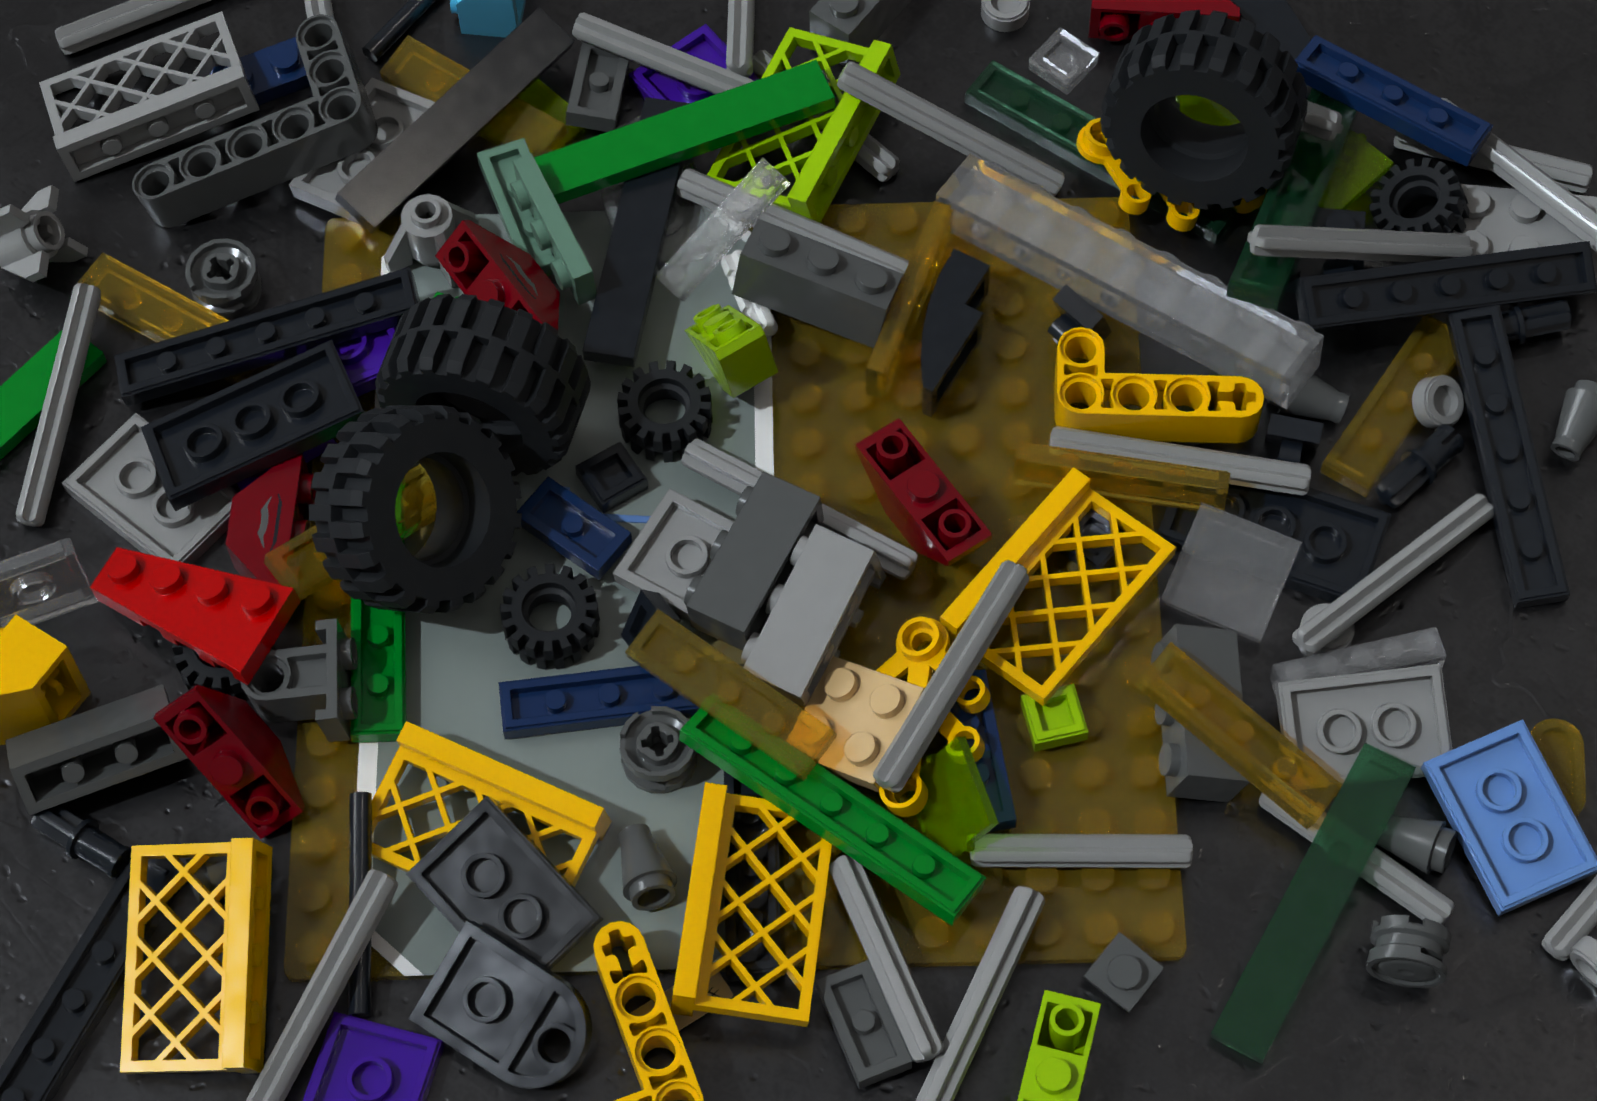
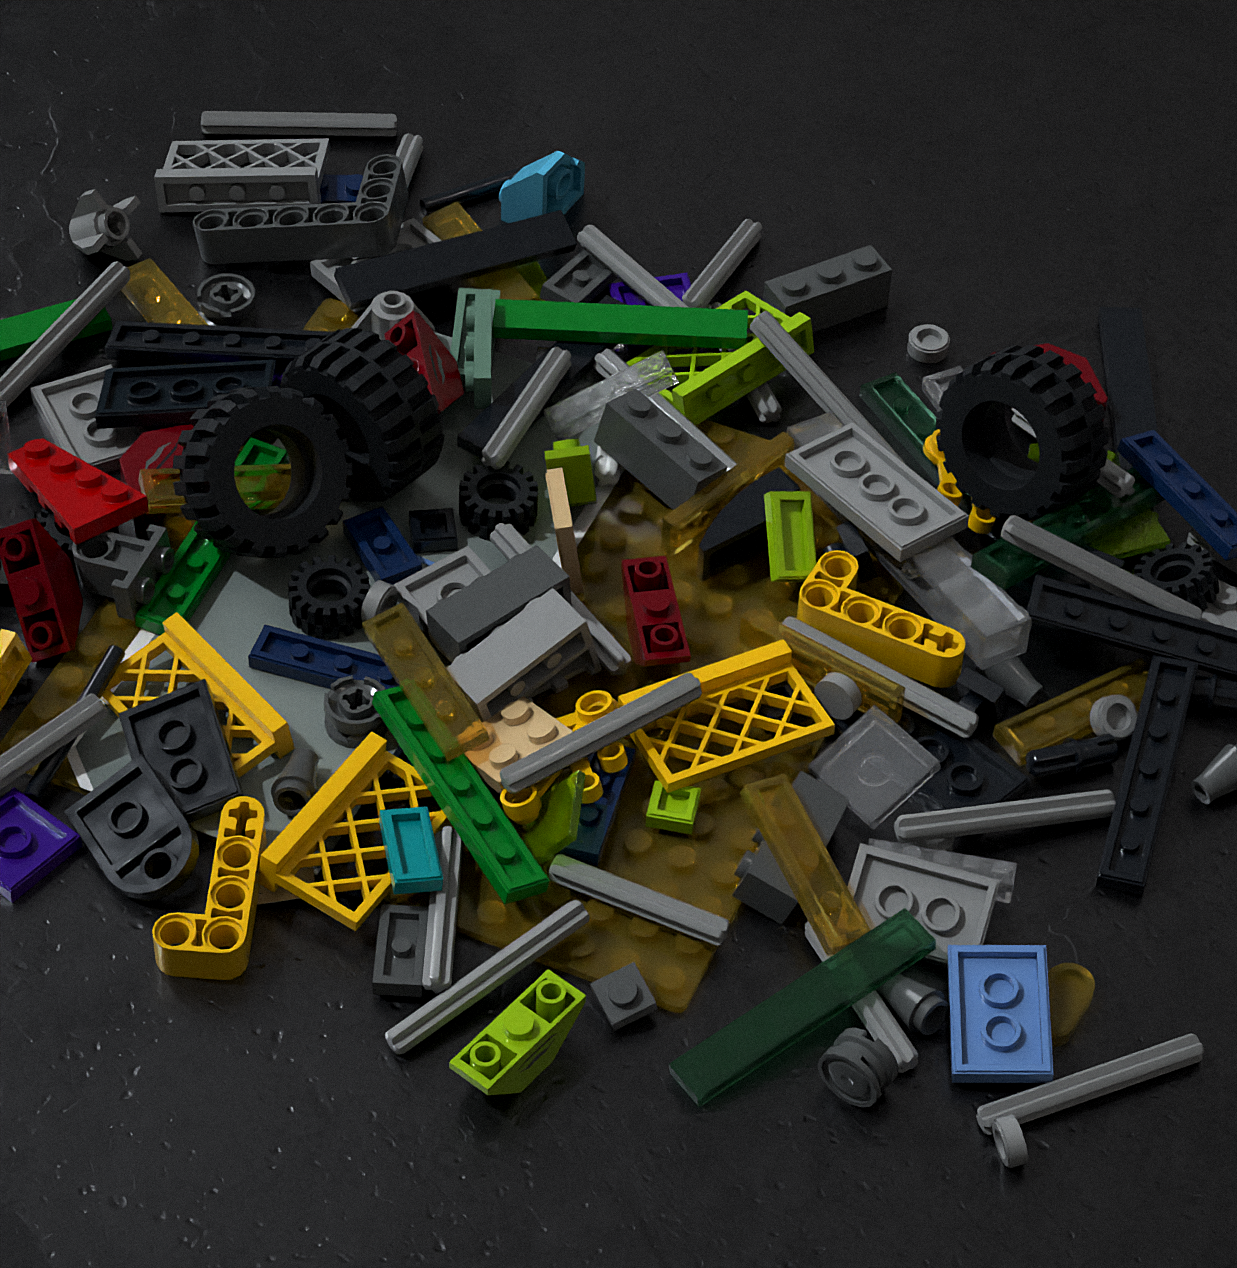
camera: 20 degrees right, 15 degrees down
none -> light grey tile [361,580,398,628]
none -> teal tile [379,806,443,895]
none -> light grey axle [482,347,571,470]
none -> tan tile [545,467,584,594]
none -> lime tile [764,491,817,582]
none -> light grey tile [784,422,969,562]
none -> light grey tile [814,672,862,720]

